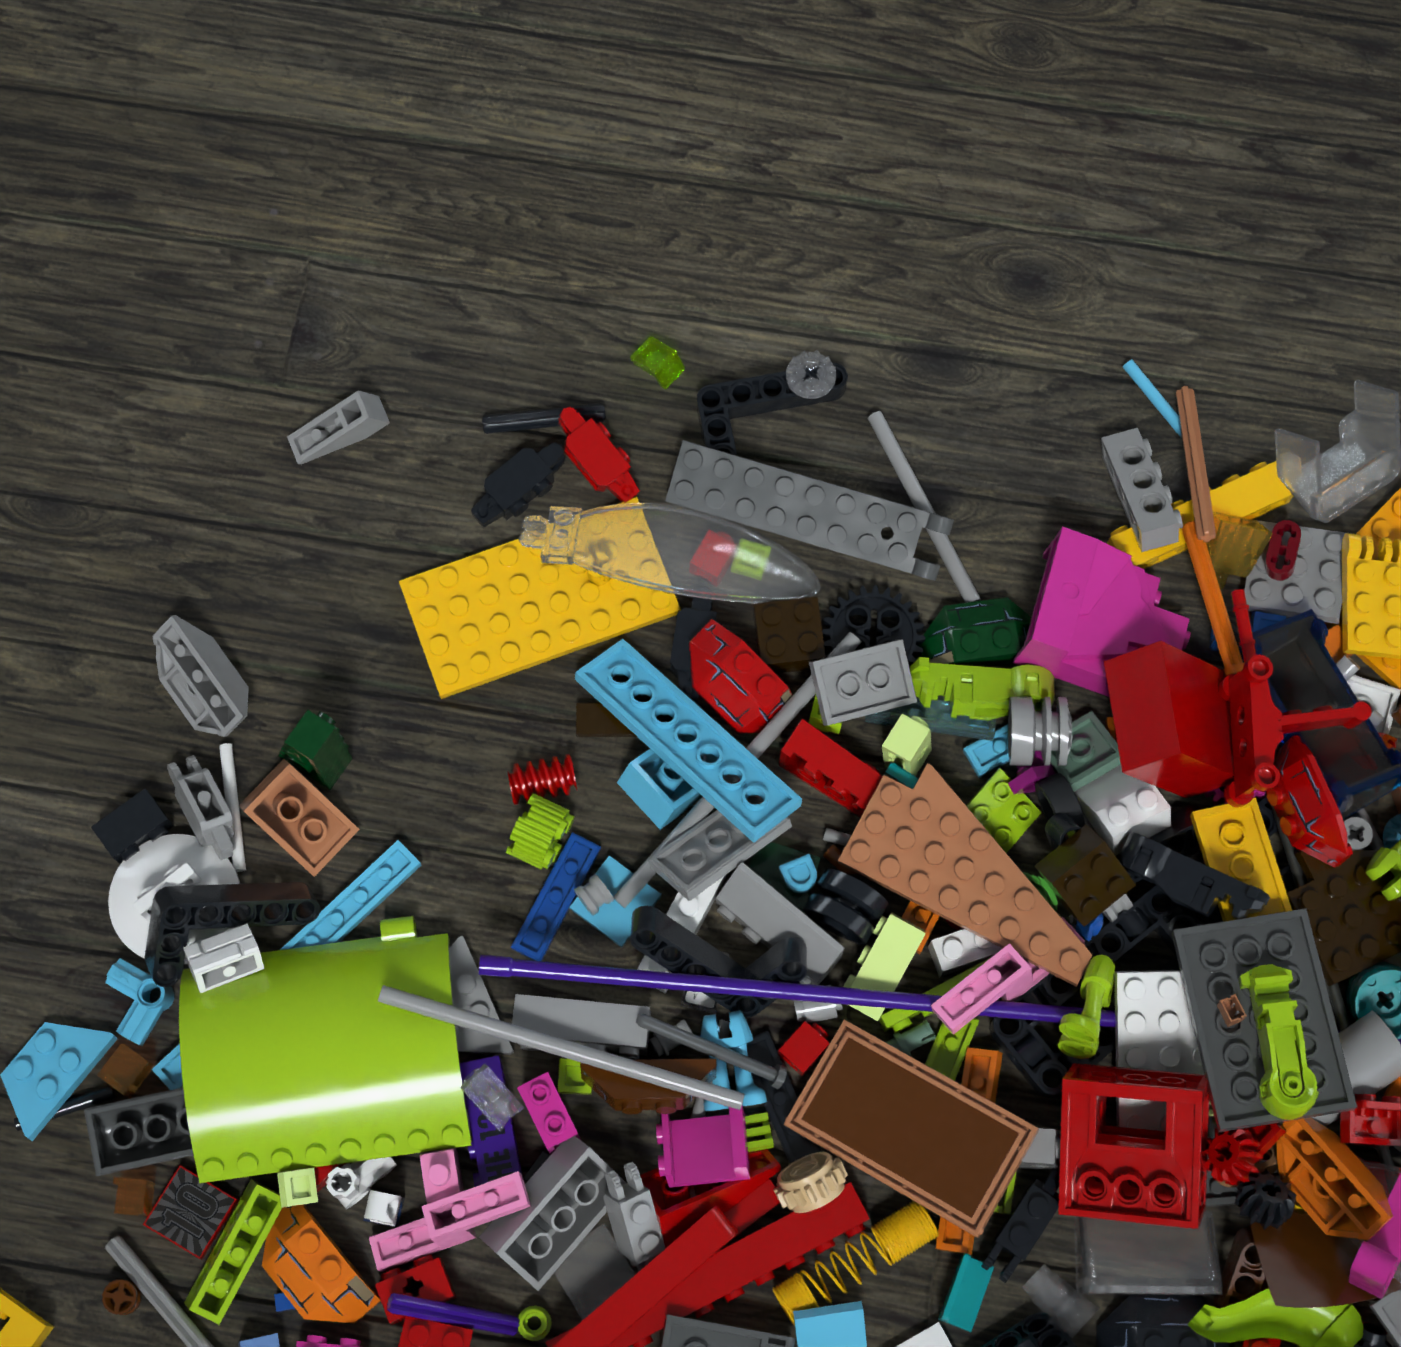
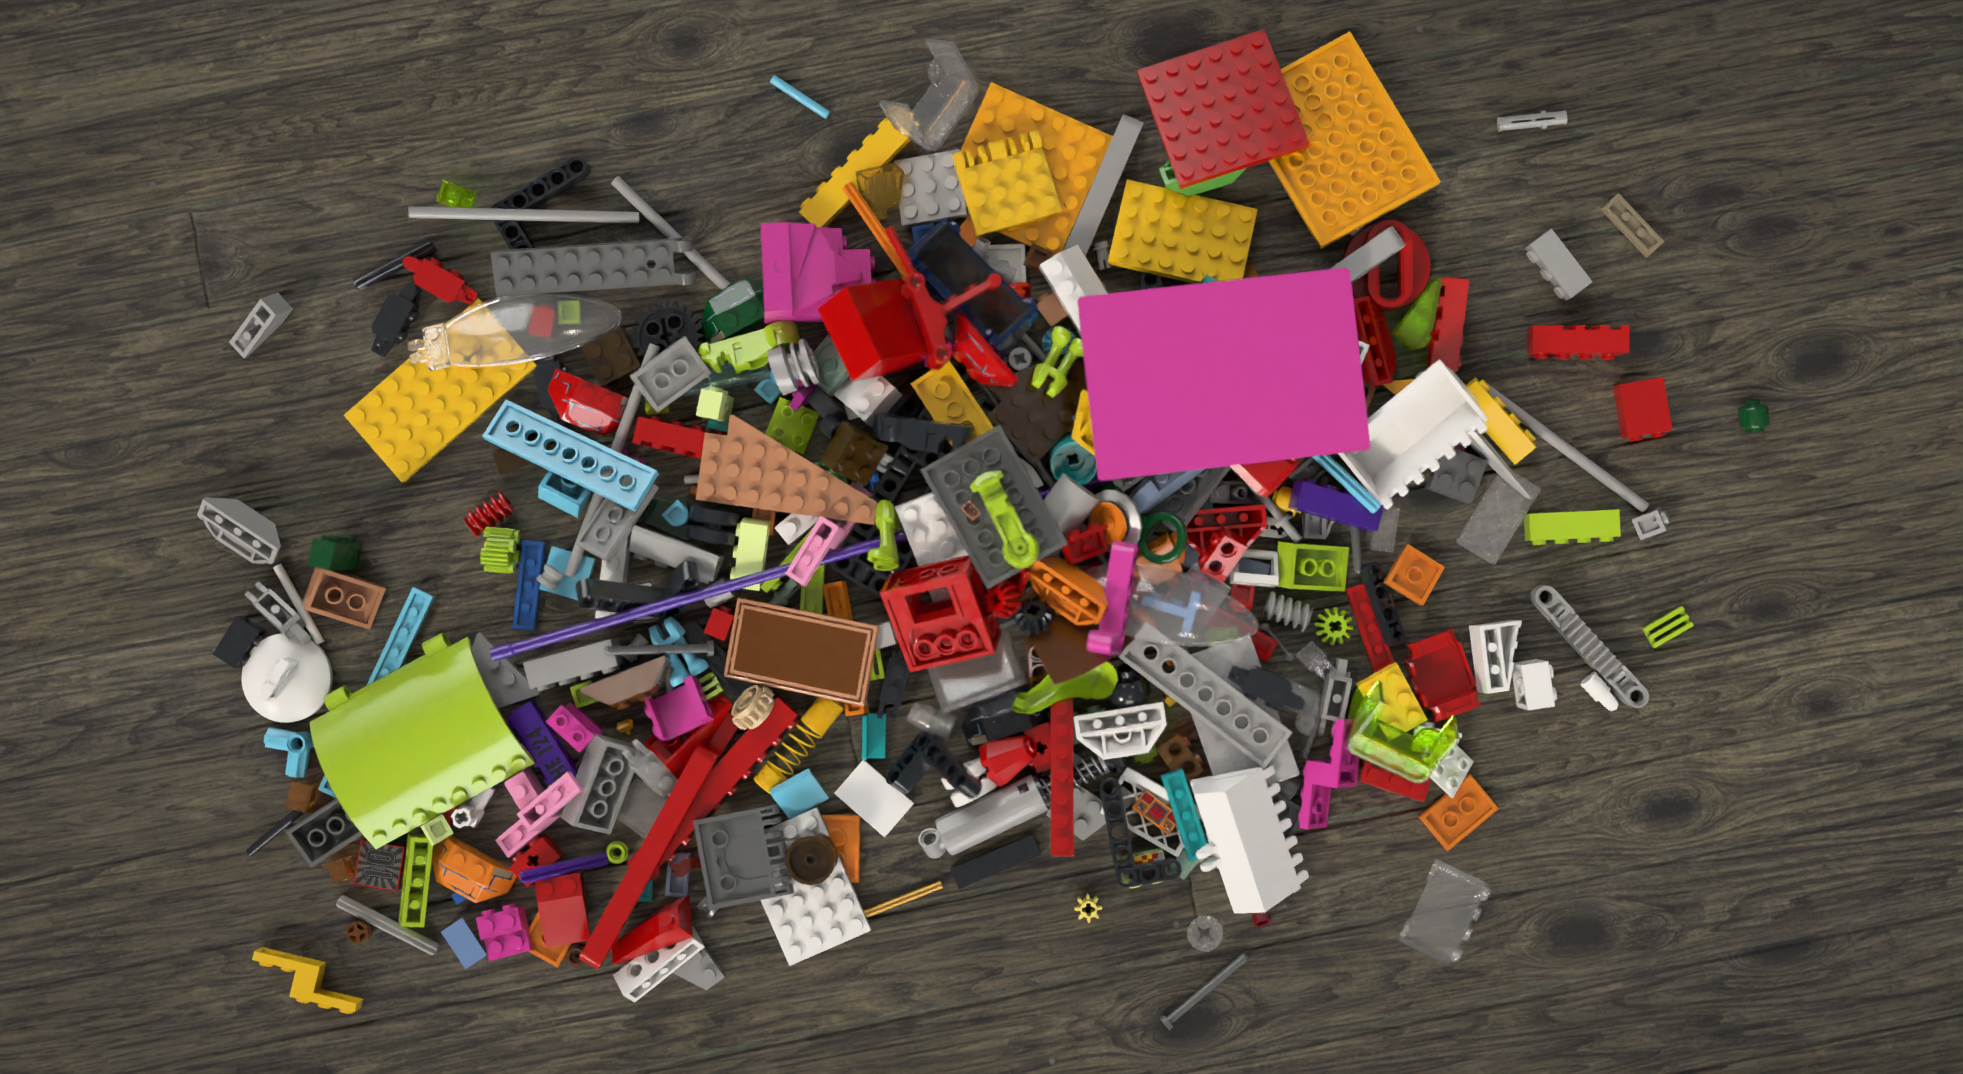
camera: 20 degrees left, 15 degrees up
medium azure wing [0,1022,117,1141] -> none
black beam [144,882,320,987] -> none
white brick [183,923,264,994] -> none
white leg [363,1190,405,1228] -> none
light grey piece [378,985,745,1110] -> none
clear hips [460,1063,524,1132] -> none
clear gear [786,350,836,399] -> none
light grey brick [1101,428,1183,552] -> none
nougat axle [1176,386,1216,542] -> none
dark red beam [1265,520,1301,581] -> none
none -> light grey piece [409,206,639,223]
none -> light orange rock [616,719,633,735]

